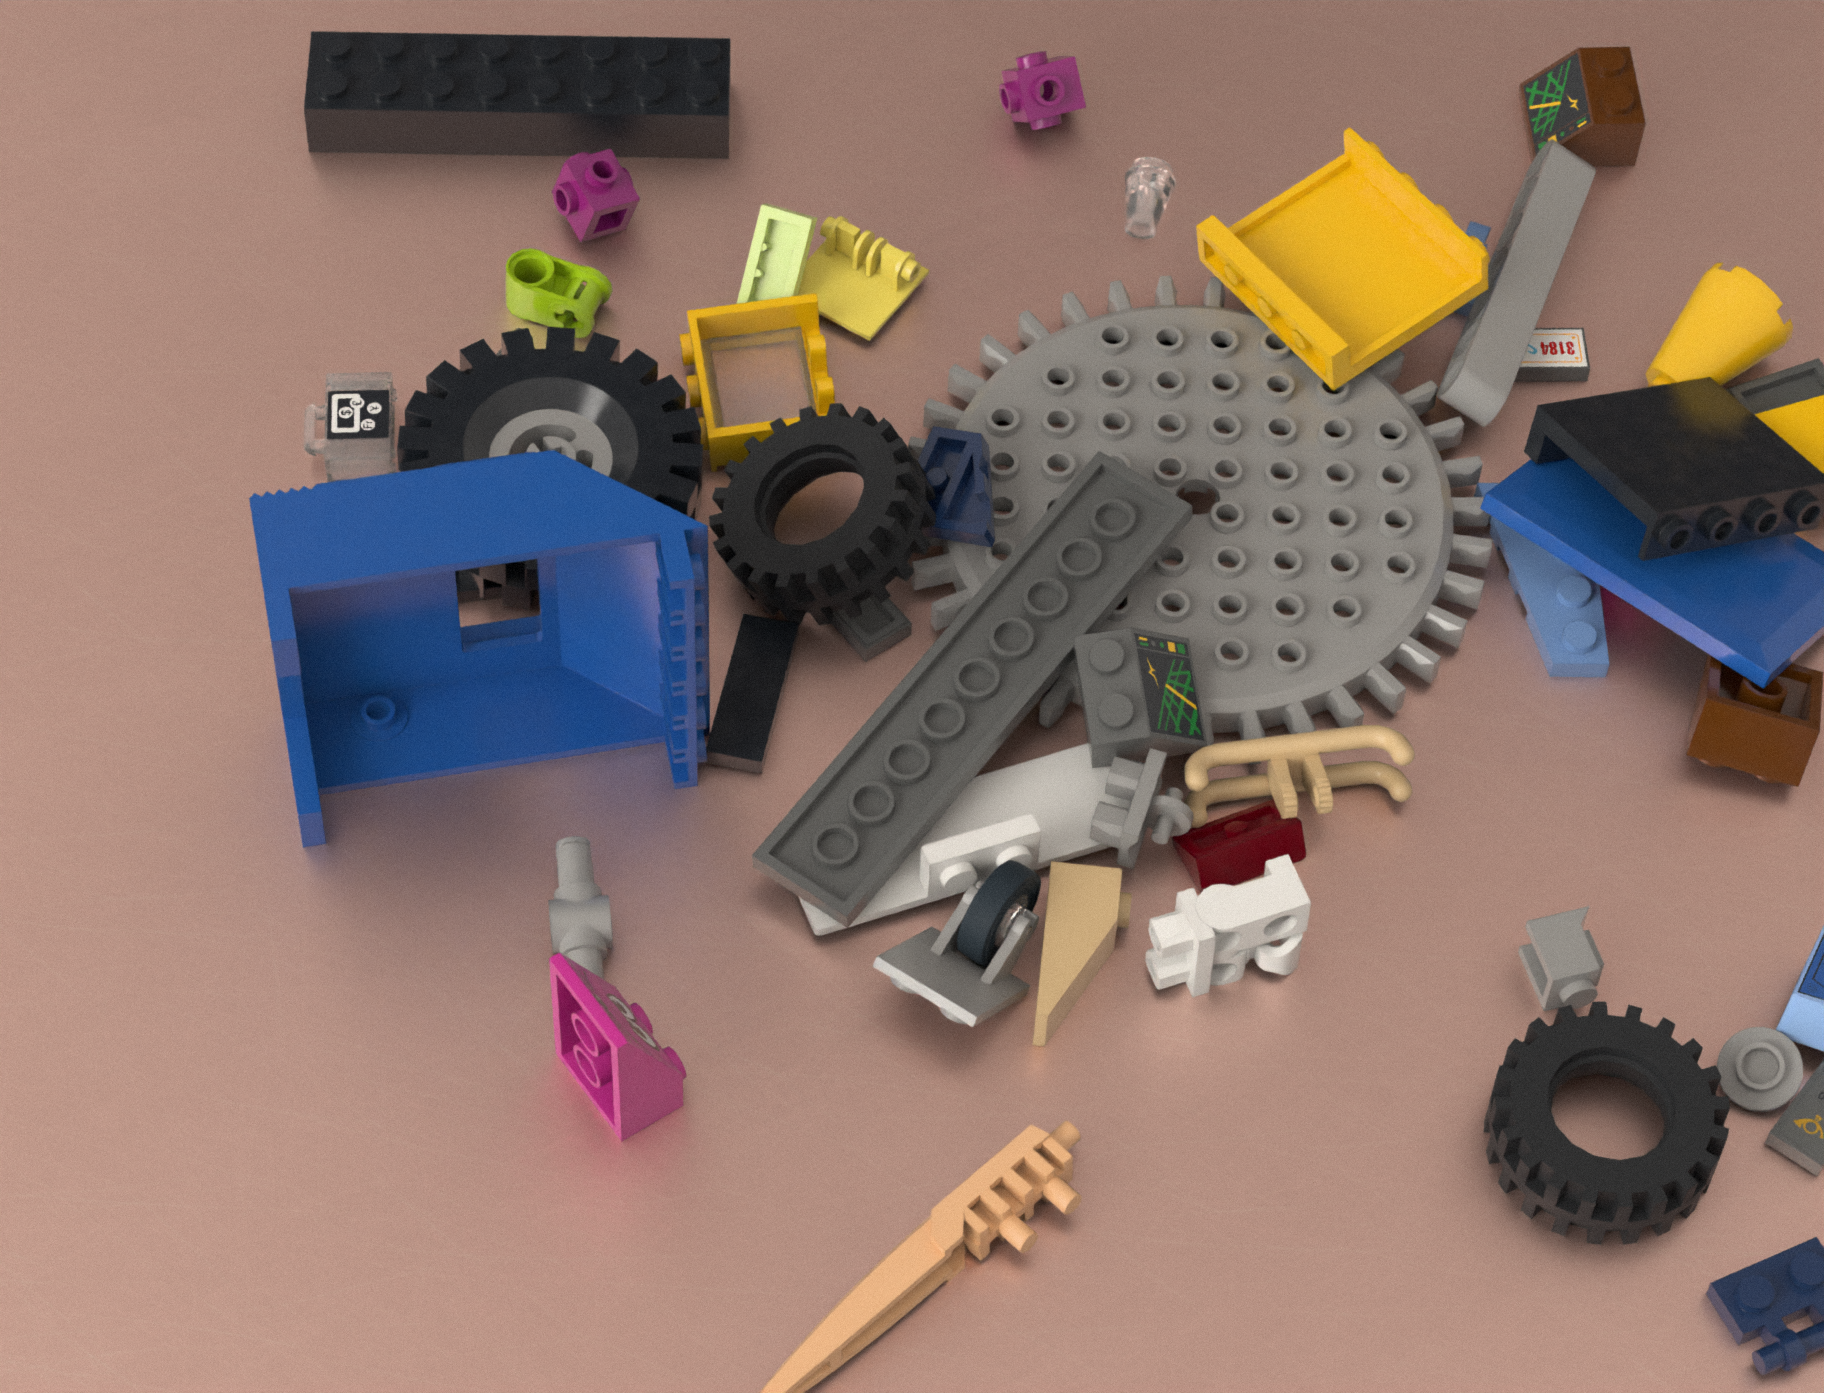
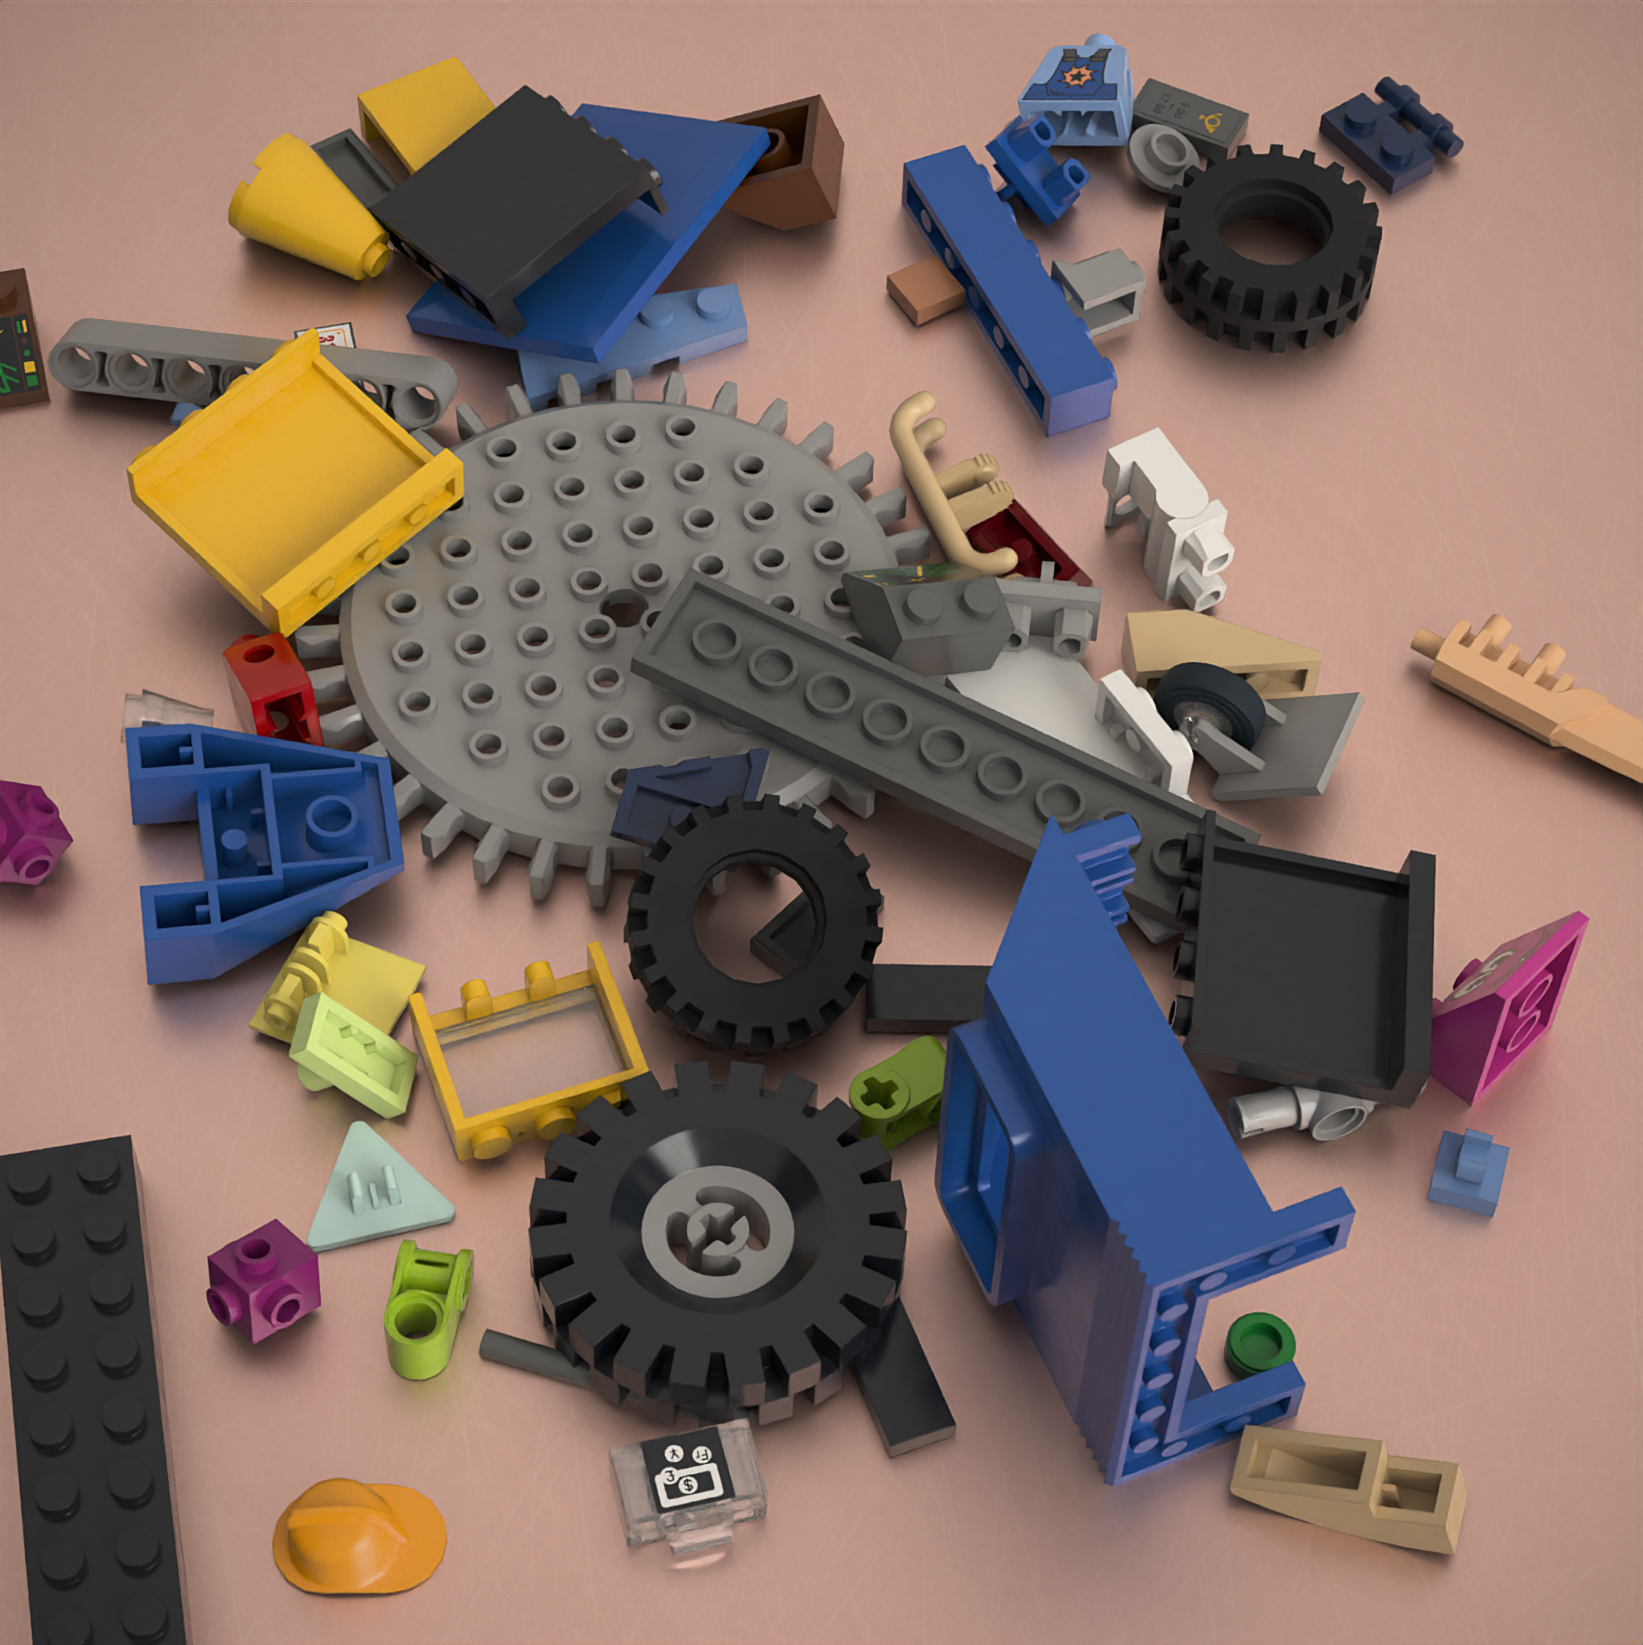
camera: 100 degrees left, 0 degrees up
none -> blue wedge [125,723,404,985]
none -> red torso [222,632,325,747]
none -> light orange piece [272,1477,447,1594]
none -> light aqua piece [306,1121,456,1252]
none -> nougat tile [886,255,966,326]
none -> blue brick [901,145,1118,437]
none -> blue hips [985,115,1090,227]
none -> black panel [1167,809,1436,1109]
none -> green tile [1224,1312,1296,1380]
none -> tan slope [1230,1425,1468,1555]
none -> medium blue tile [1427,1129,1510,1217]

